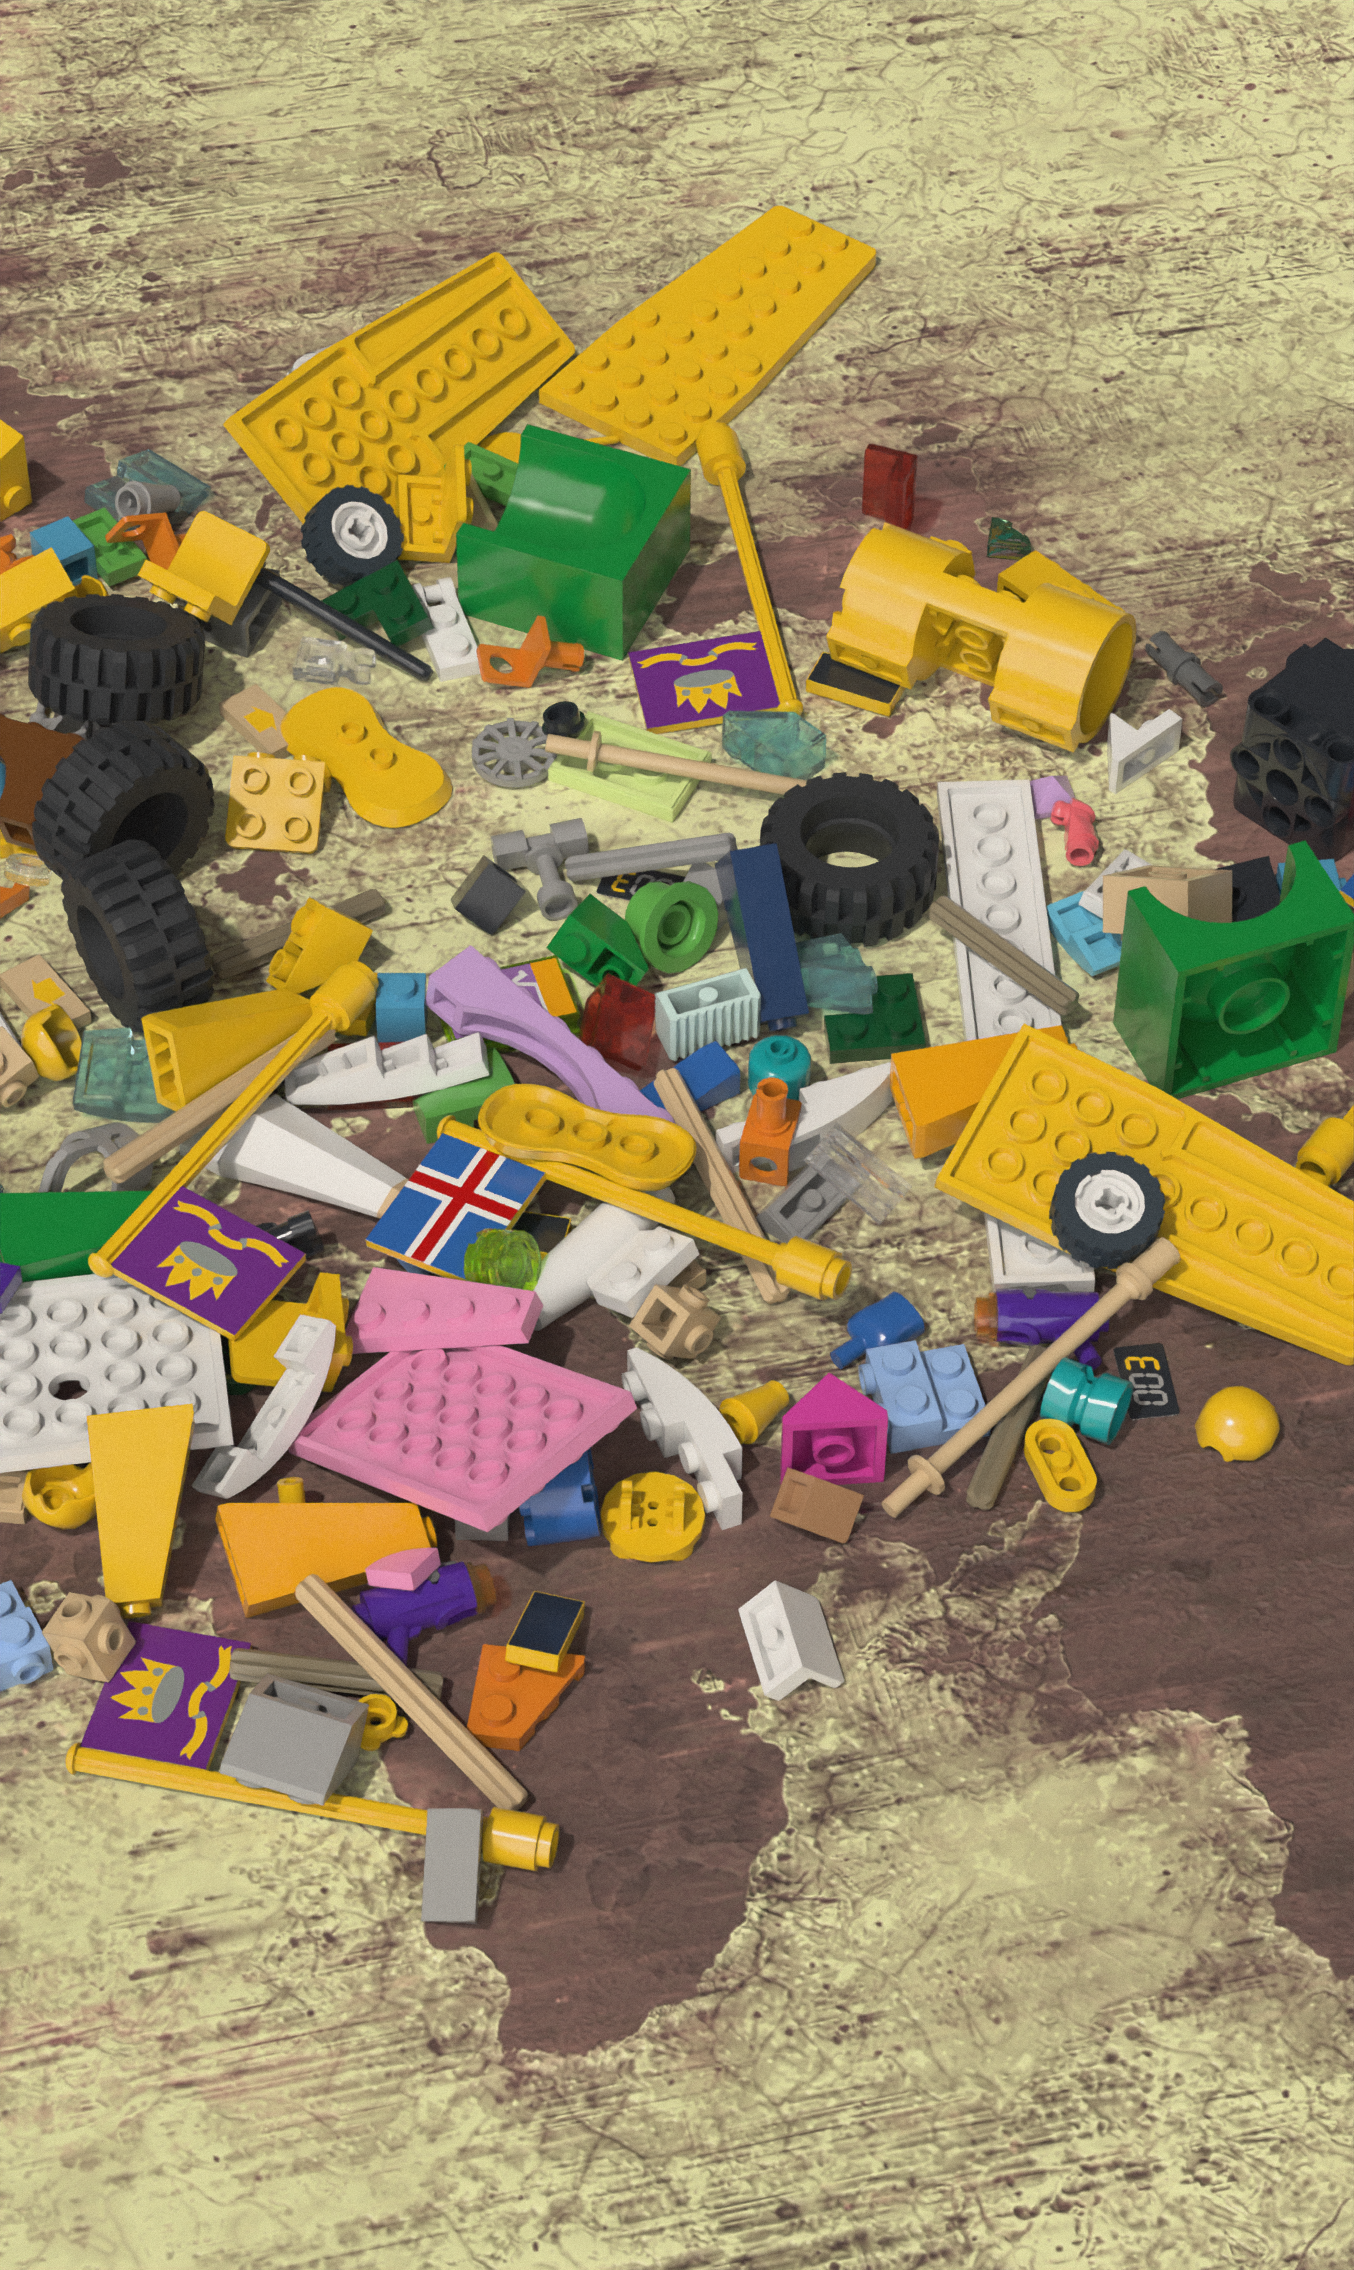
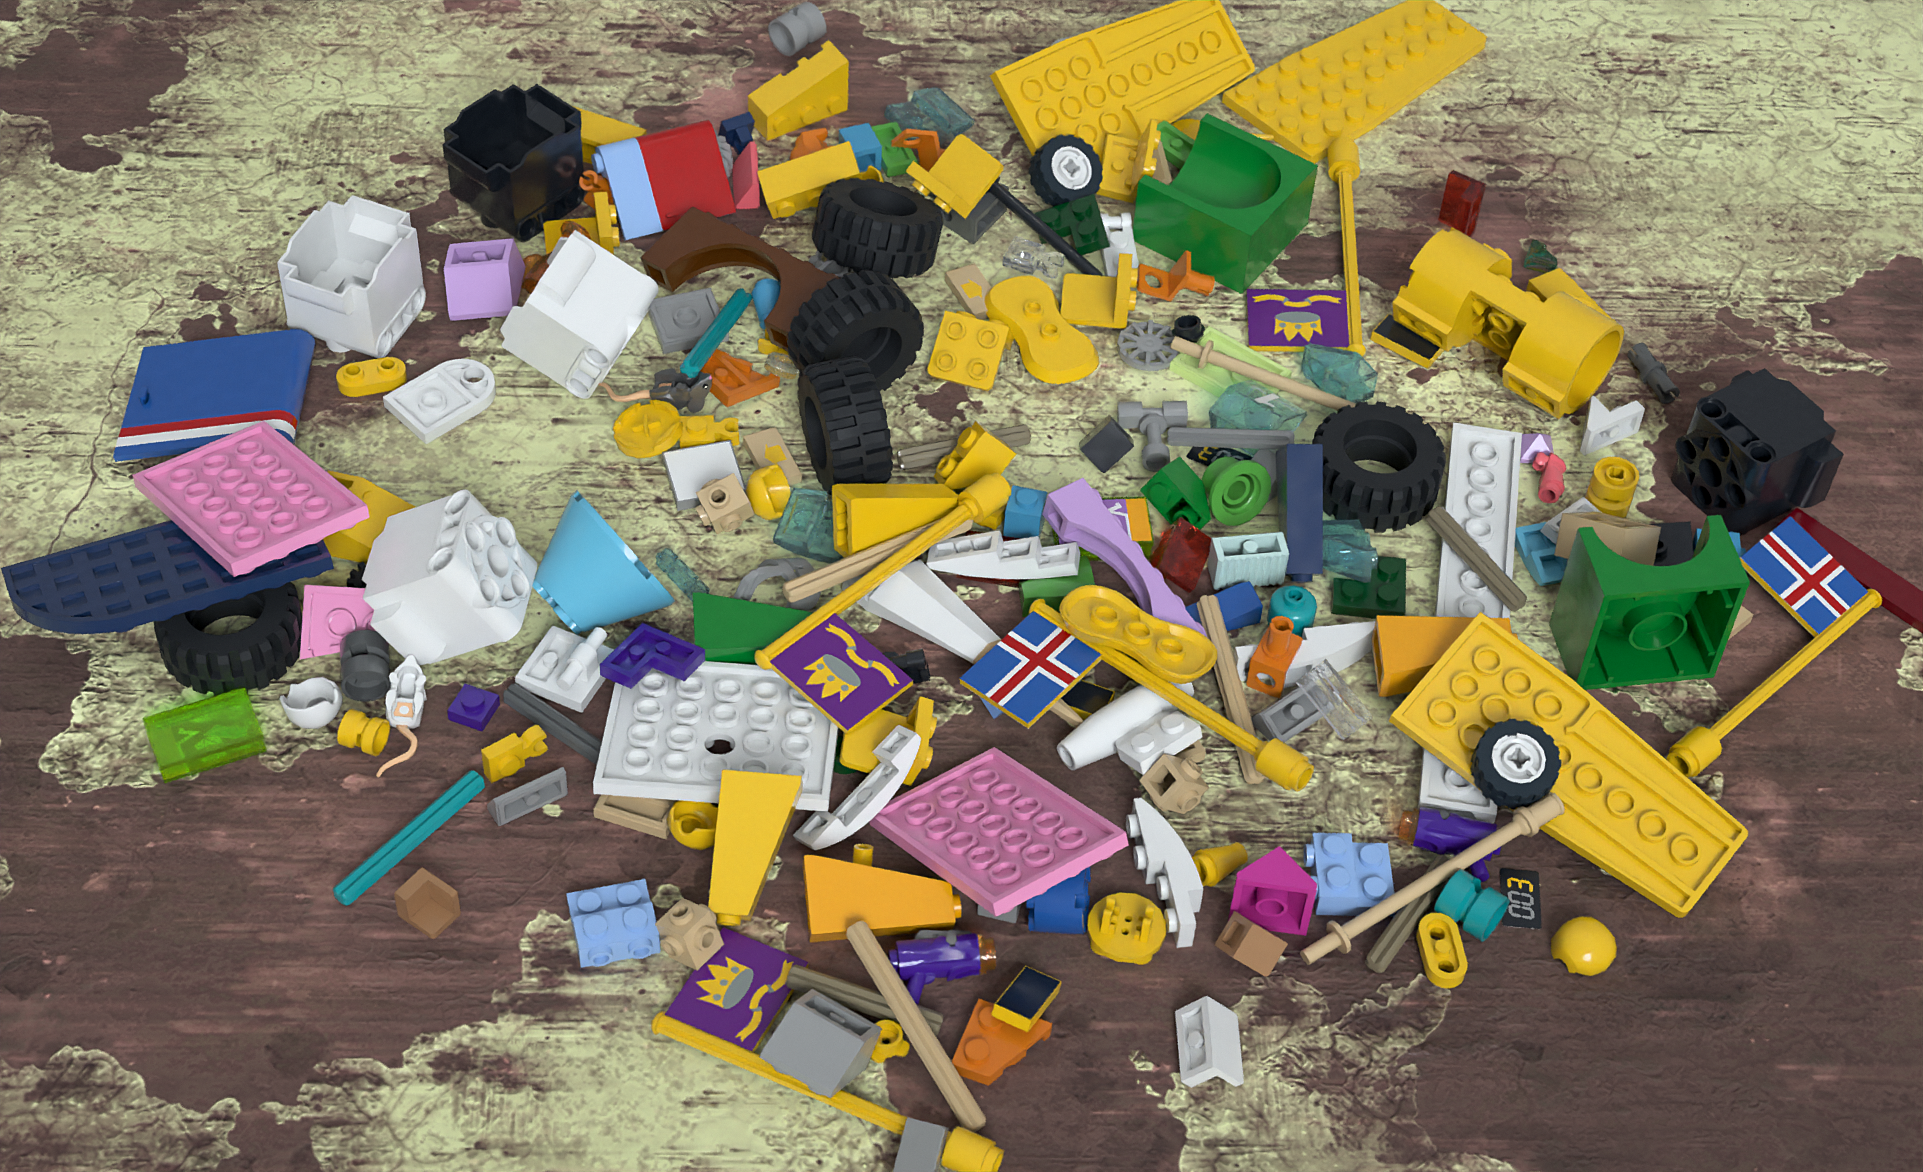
camera: 10 degrees right, 0 degrees up
light grey cone [115,481,180,518] -> none
bright pink wing [345,1267,543,1354] -> none
bright pink tile [365,1548,441,1591] -> none
clear neon green wheel [464,1228,541,1291] -> none
blue piece [830,1291,925,1369] -> none
none -> yellow bracket [1060,253,1138,329]
none -> clear light blue slope [1209,379,1307,457]
none -> yellow wheel [1585,456,1639,518]

